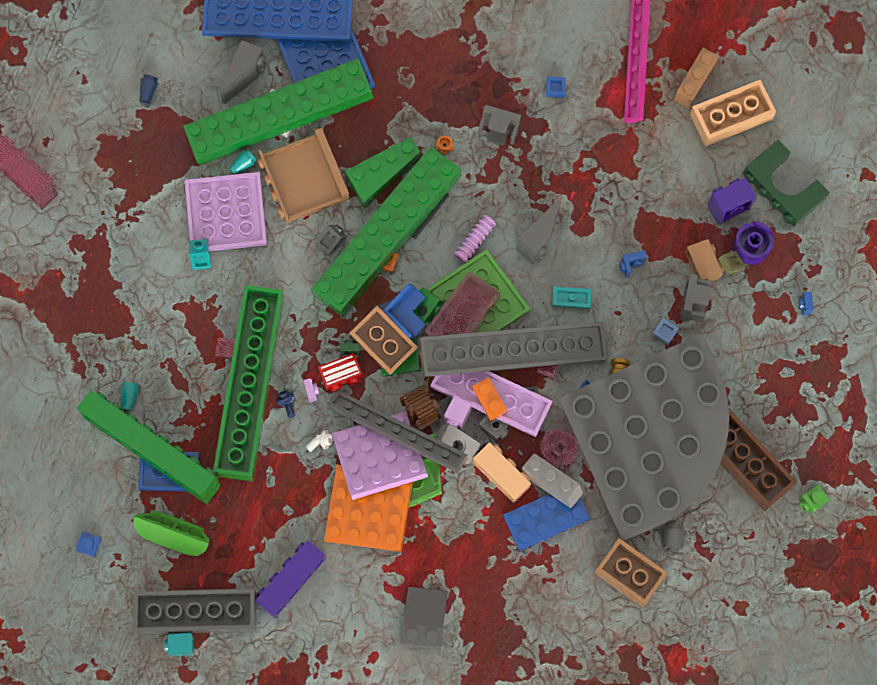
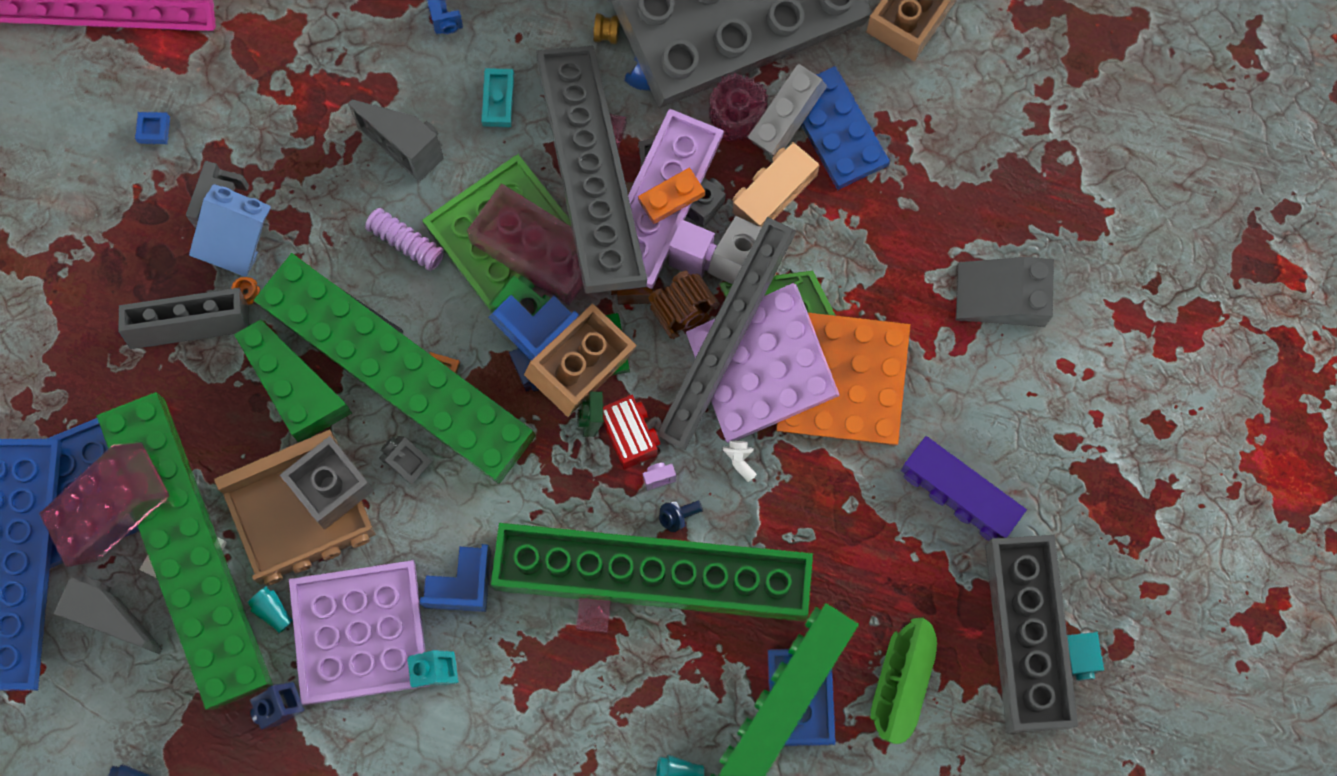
camera: 90 degrees left, 0 degrees up
none -> clear pink brick [39,442,170,567]
none -> dark grey brick [118,288,250,349]
none -> medium blue panel [189,184,271,277]
none -> dark blue brick [250,682,304,729]
none -> flat silver brick [280,436,374,529]
none -> blue panel [420,544,492,612]

